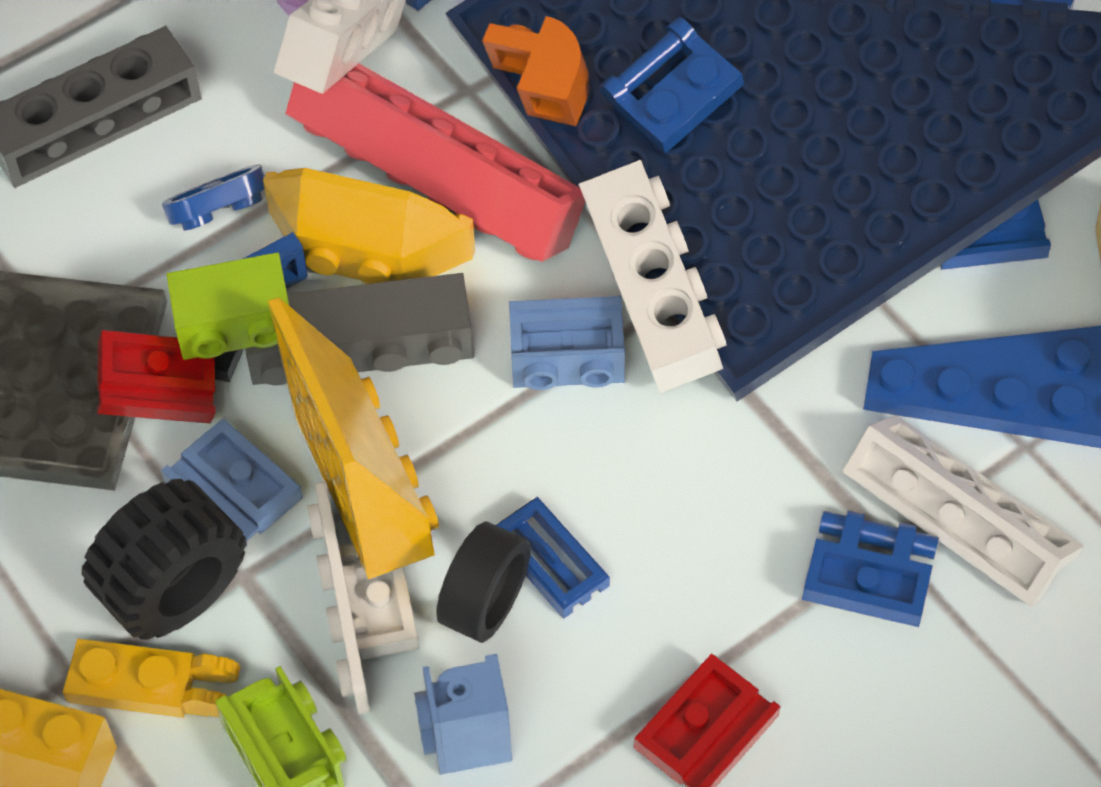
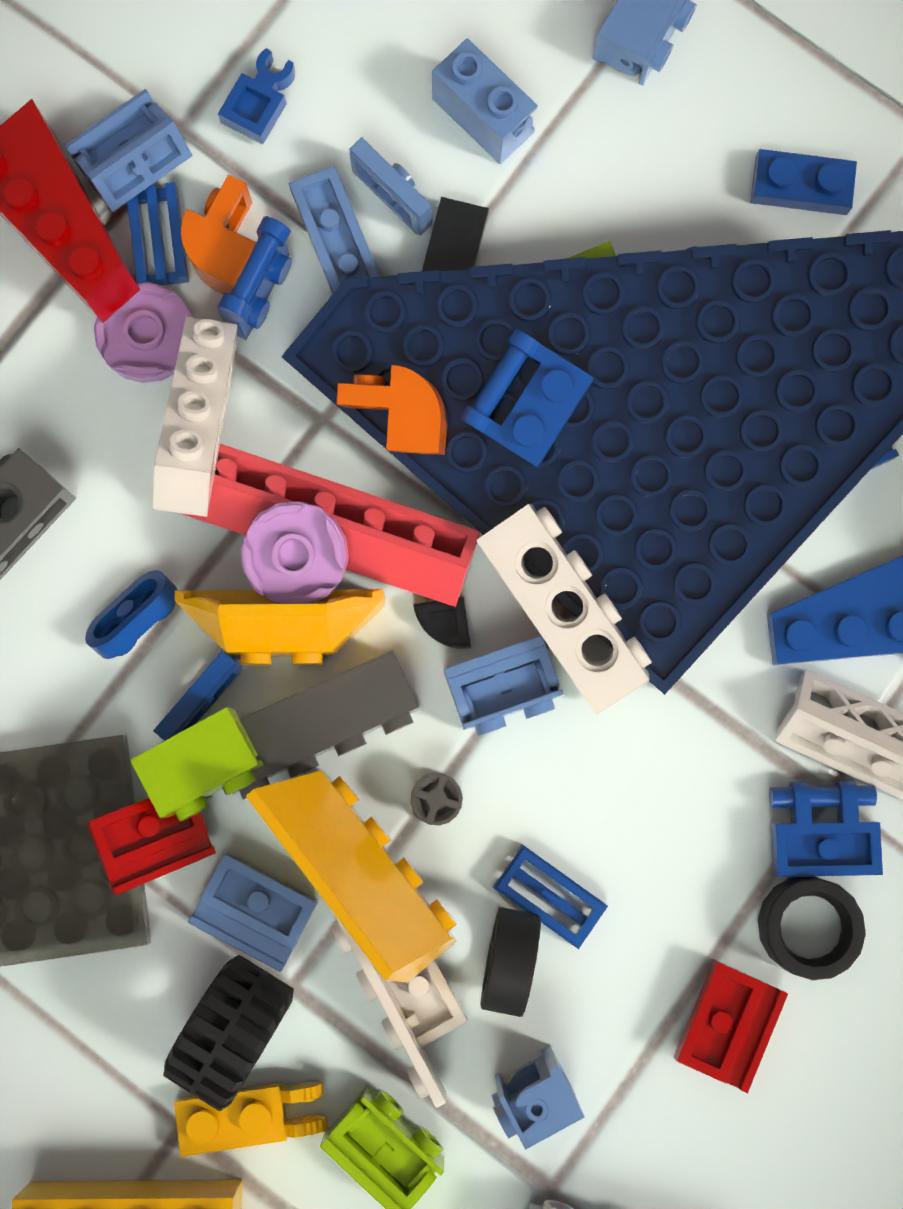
camera: 20 degrees left, 25 degrees up
none -> lavender tile [241,501,349,604]
none -> dark grey wheel [410,773,463,826]
none -> black tile [413,597,471,649]
none -> black tyre [757,877,866,980]

